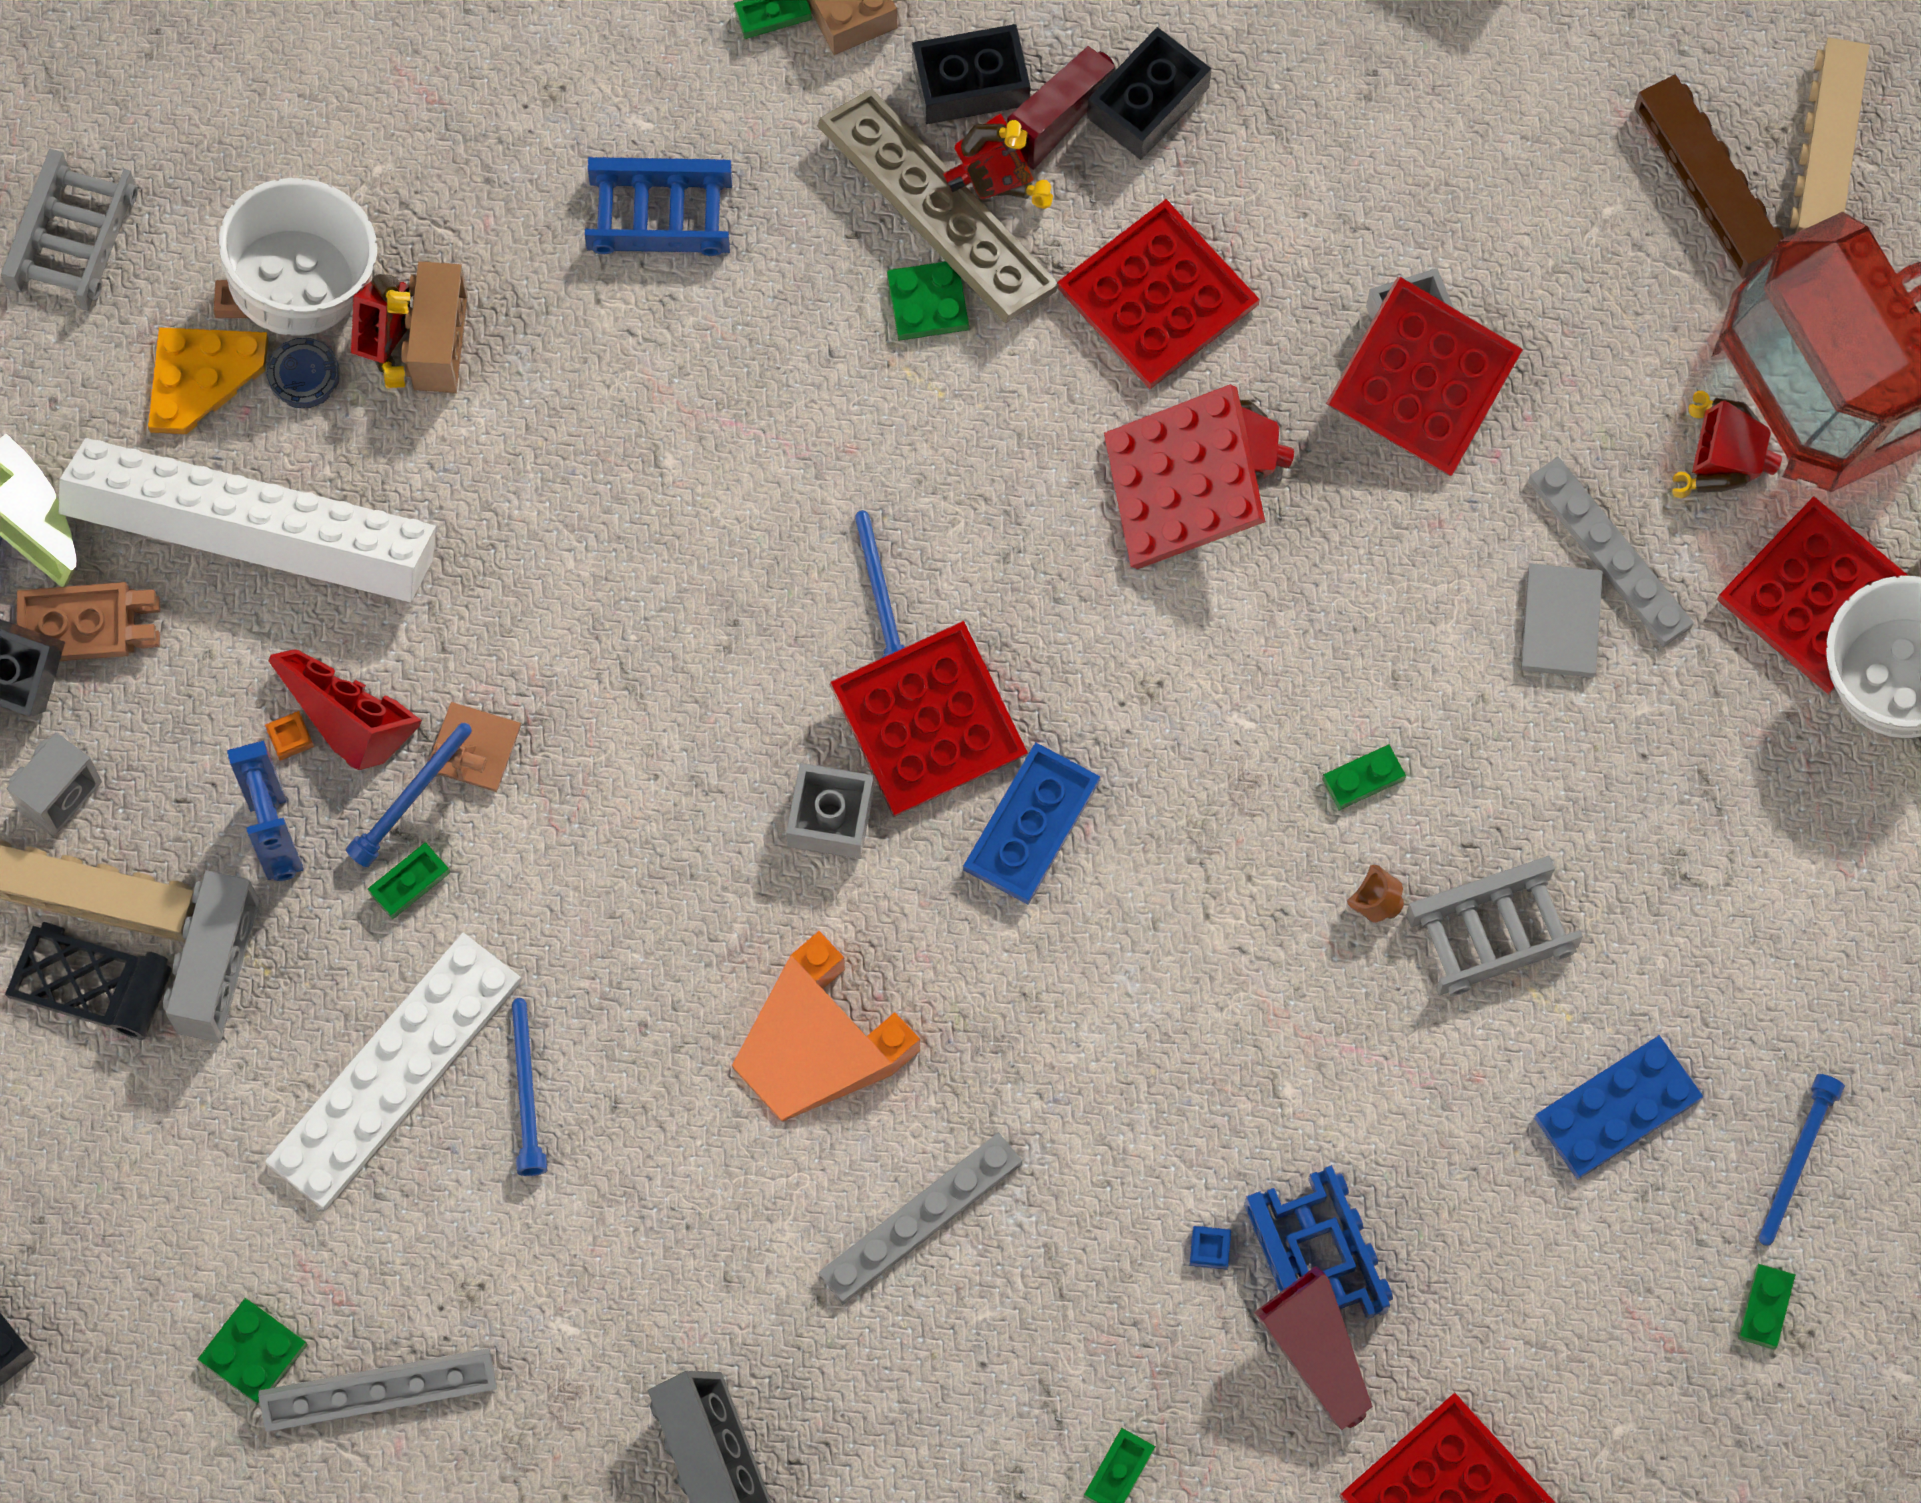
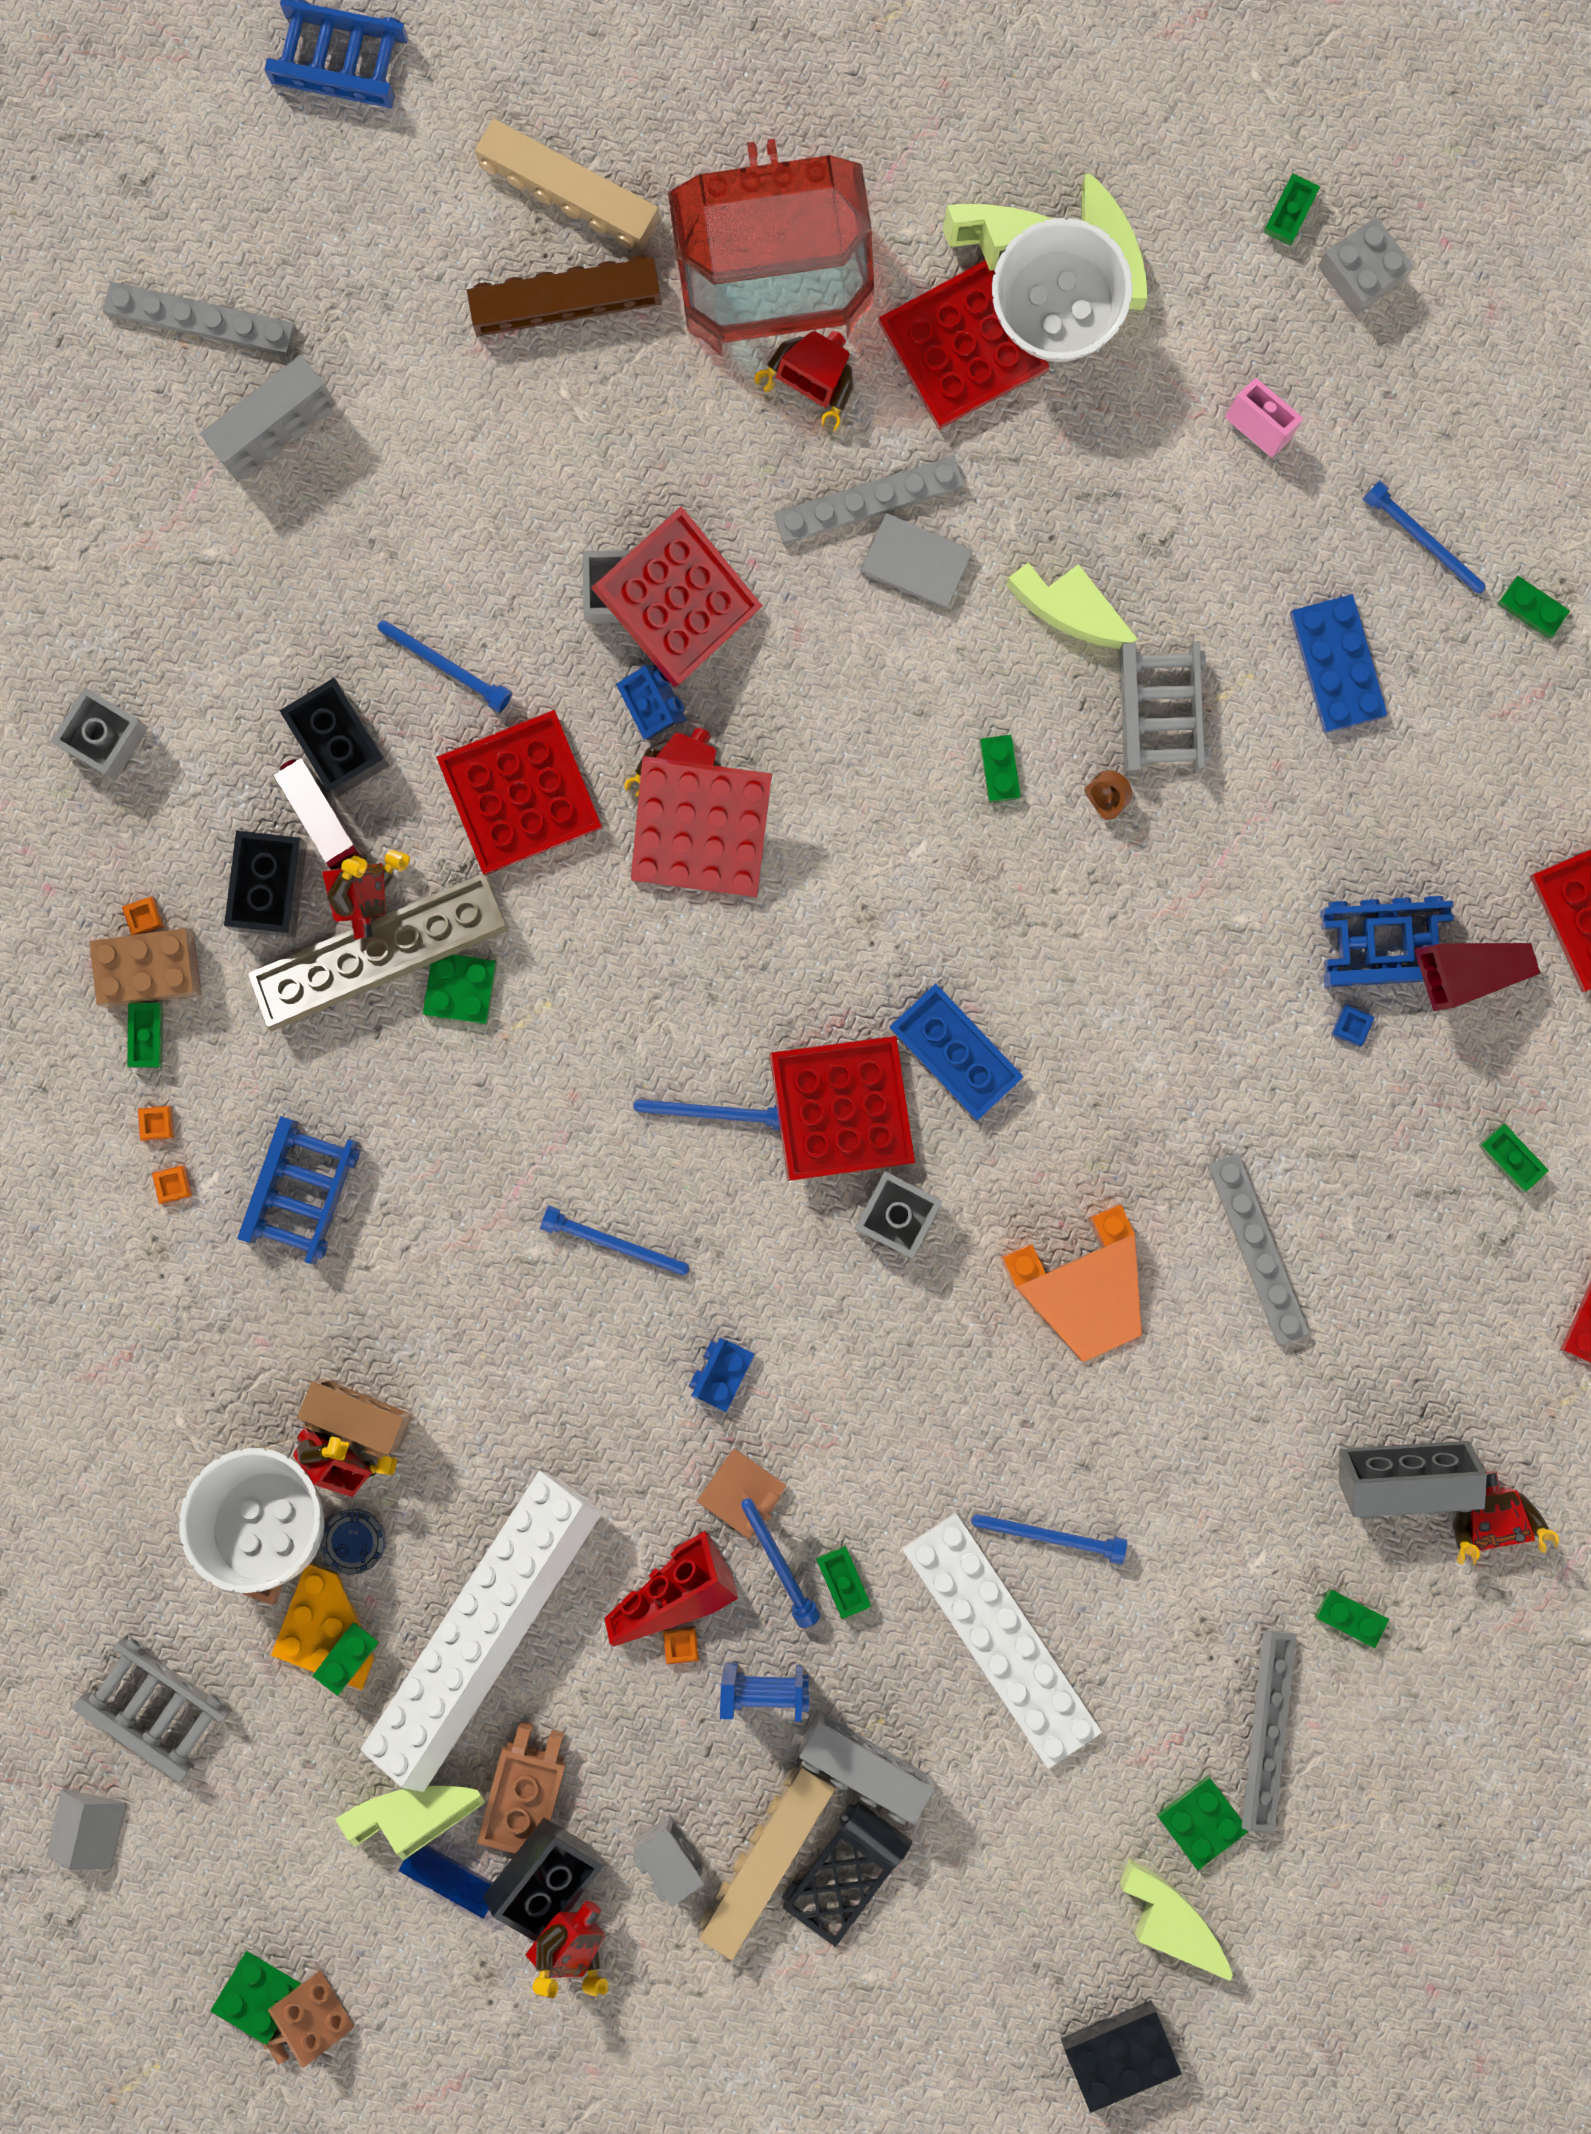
camera: 70 degrees left, 15 degrees up
none -> orange tile [138,1106,175,1141]
none -> orange tile [152,1165,193,1204]
none -> green plate [312,1622,380,1696]
none -> blue piece [377,620,512,713]
none -> blue piece [540,1205,690,1275]
none -> blue bracket [616,665,687,740]
none -> blue bracket [689,1337,755,1412]
none -> yellowish green slope [1006,562,1137,649]
none -> yellowish green slope [1119,1859,1233,1981]
none -> bright pink brick [1224,378,1304,458]
none -> green plate [1314,1588,1390,1648]

